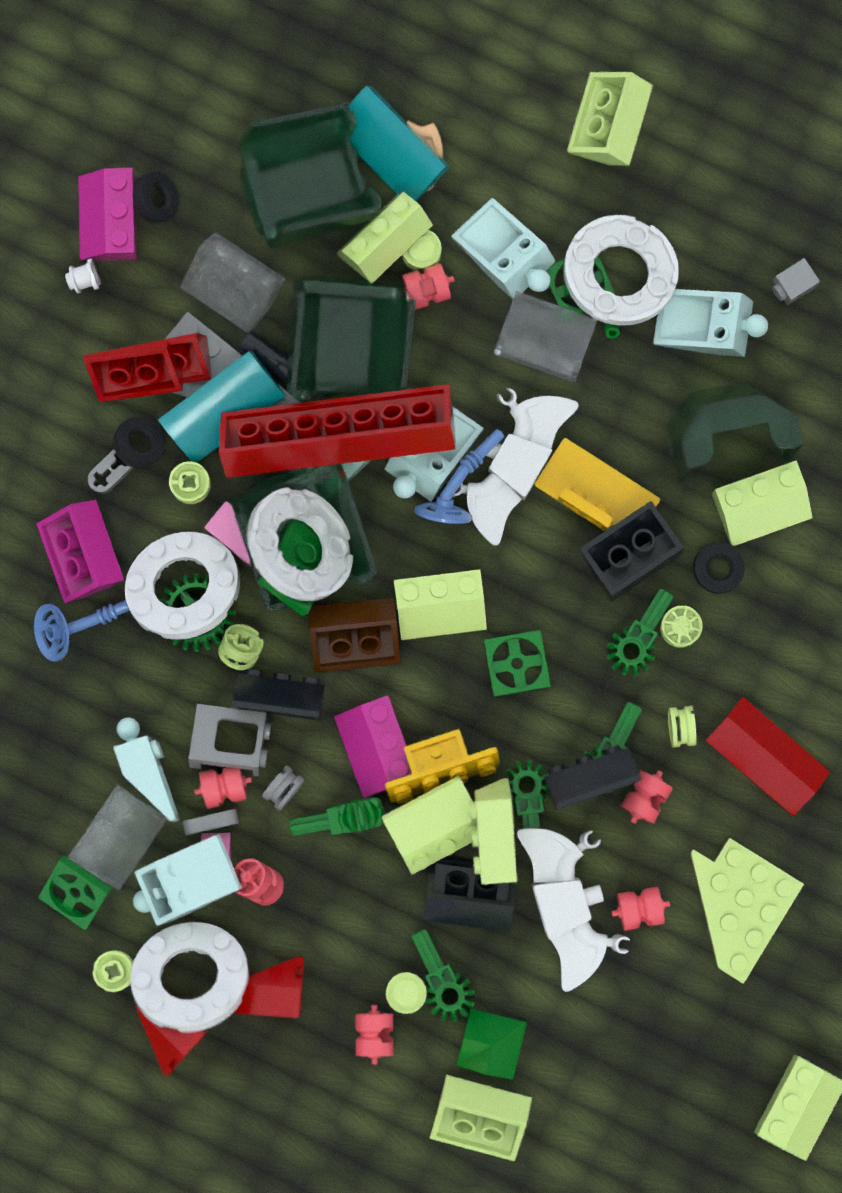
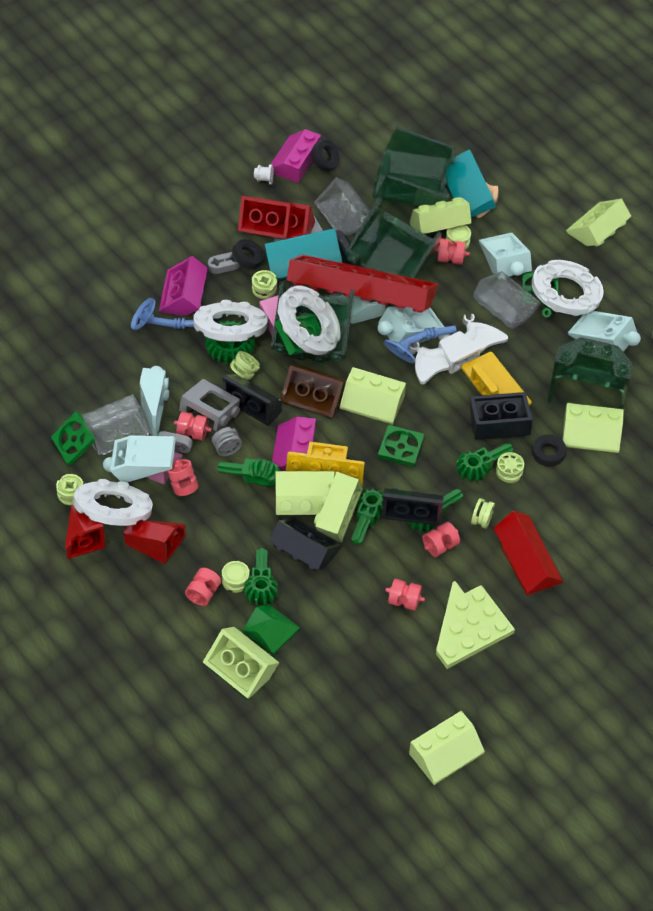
camera: 25 degrees right, 30 degrees down
white torso [517,828,630,992] -> none

